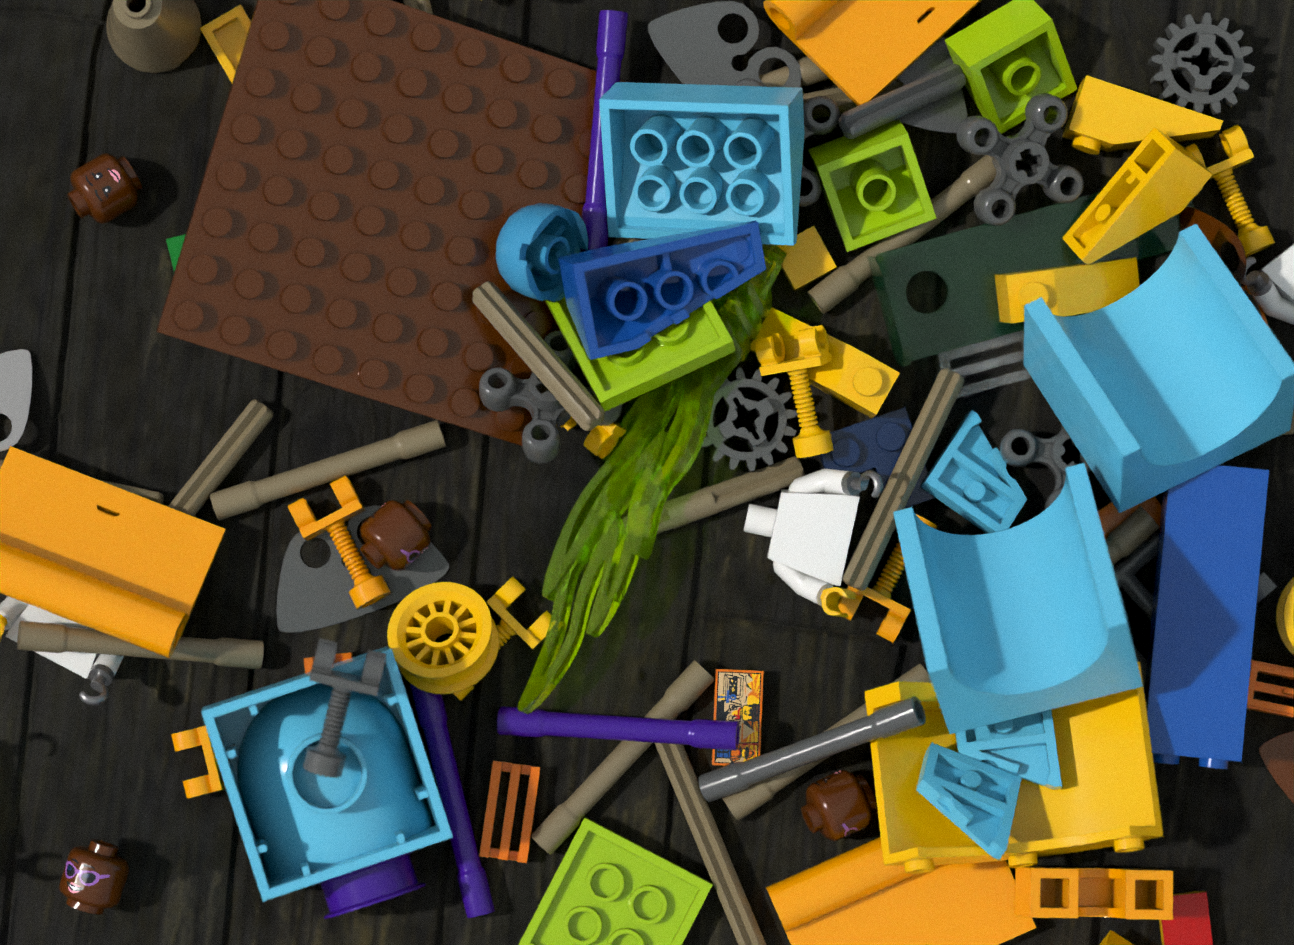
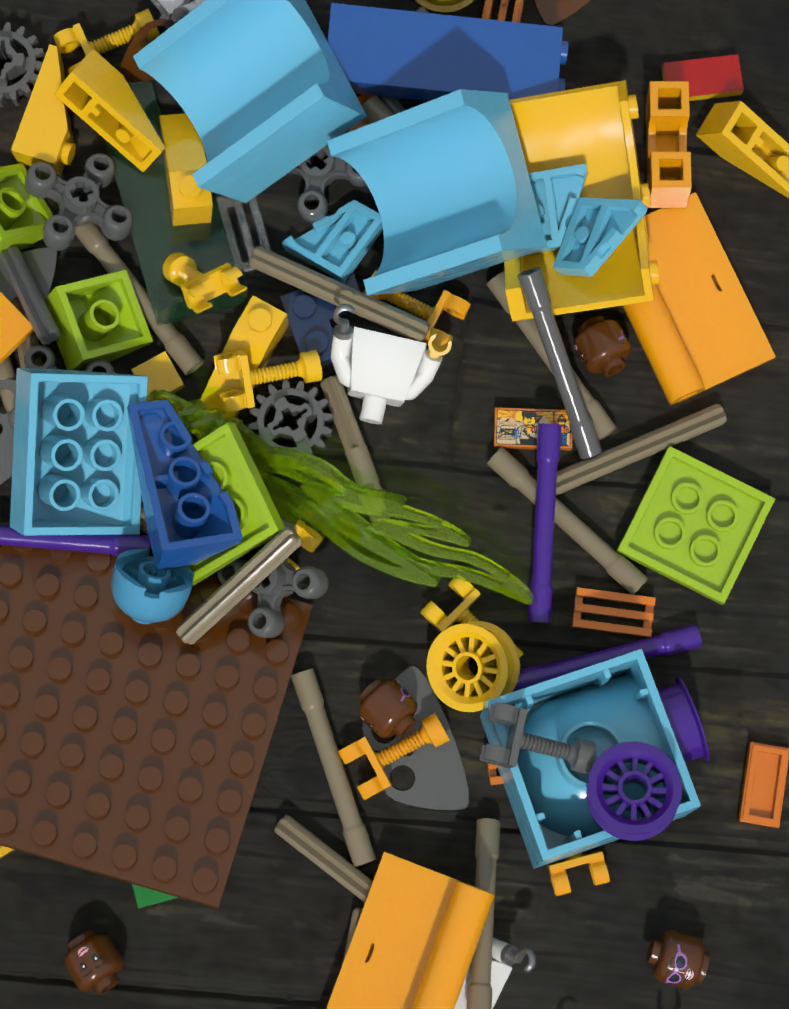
camera: 90 degrees left, 5 degrees down
none -> yellow bar [163,252,247,314]
none -> dark purple wheel [586,742,682,841]

